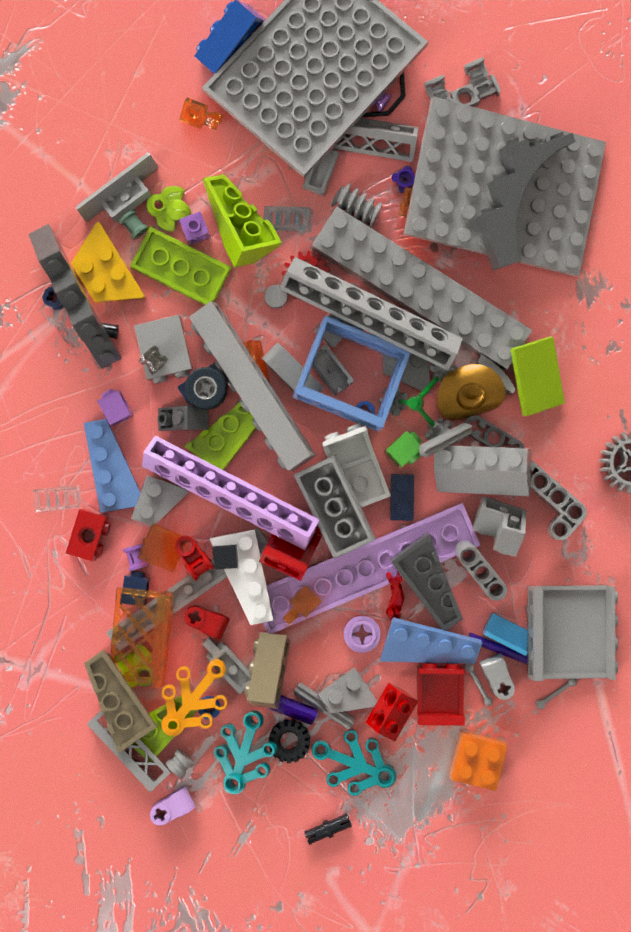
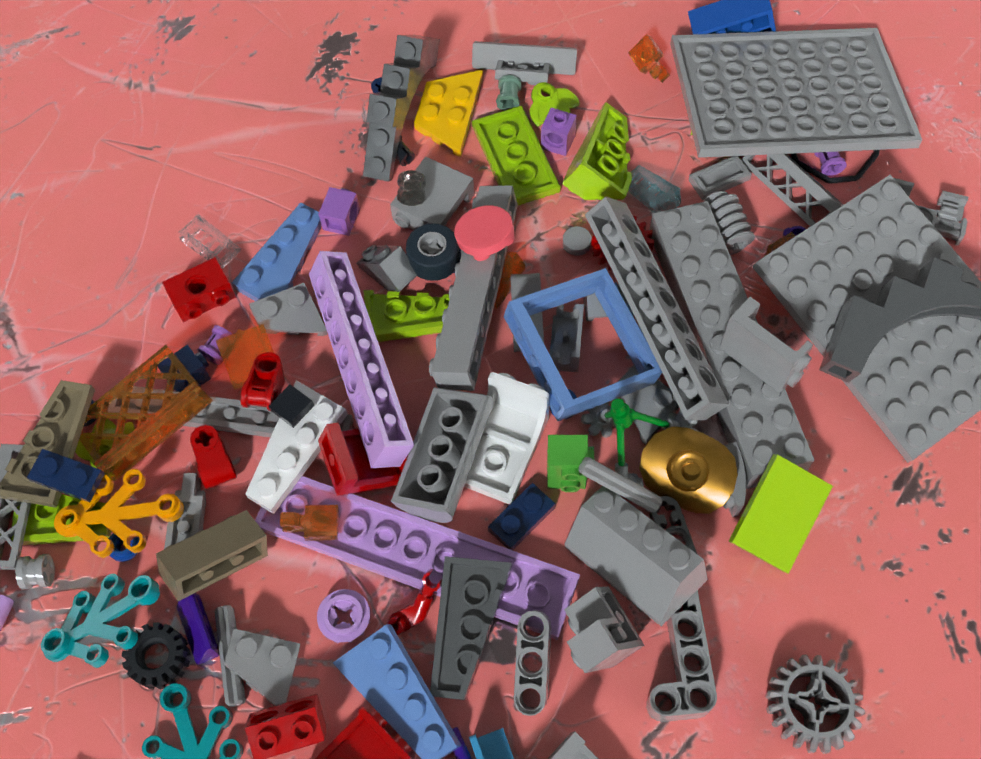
camera: 45 degrees right, 25 degrees down
none -> dark blue plate [27,449,105,503]
none -> coral tile [454,205,515,261]
none -> light grey panel [720,297,813,393]

